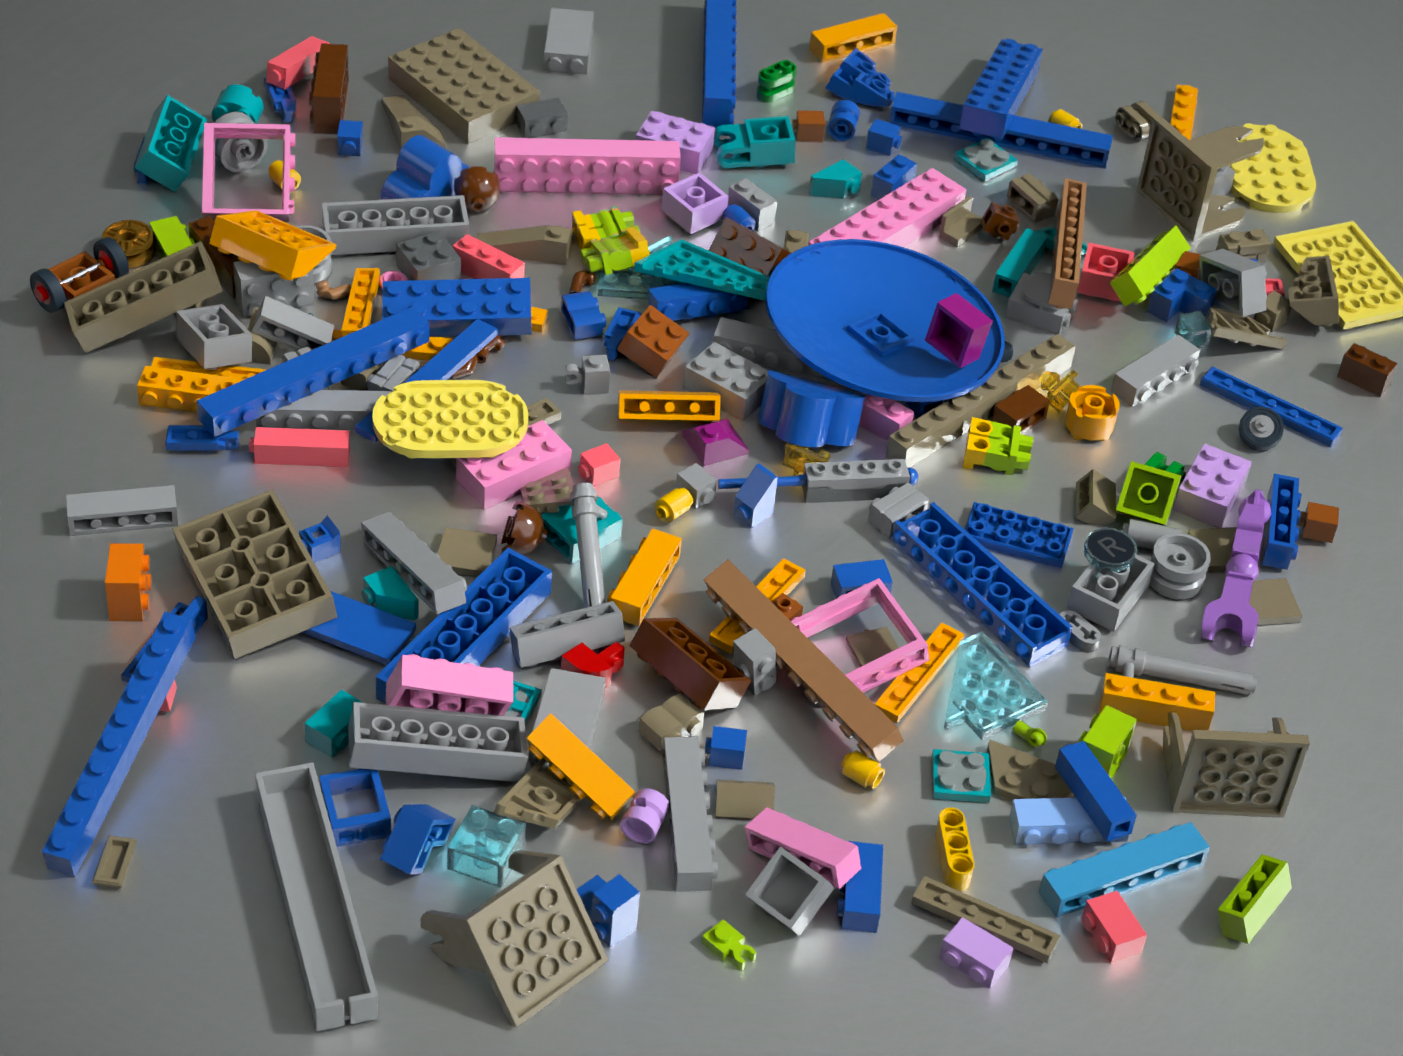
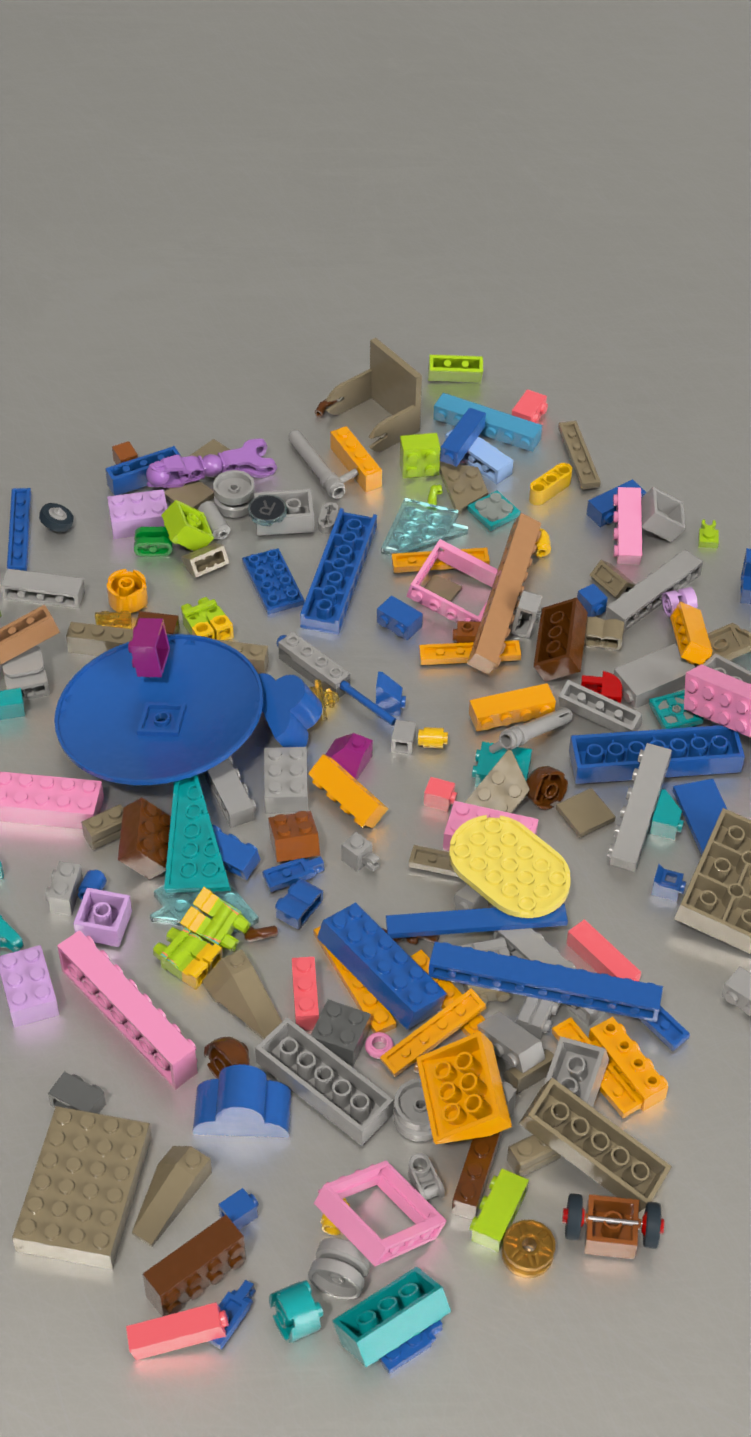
camera: 125 degrees left, 5 degrees up
light grey brick [868,482,929,538] -> none
lavender brick [939,917,1013,988] -> none

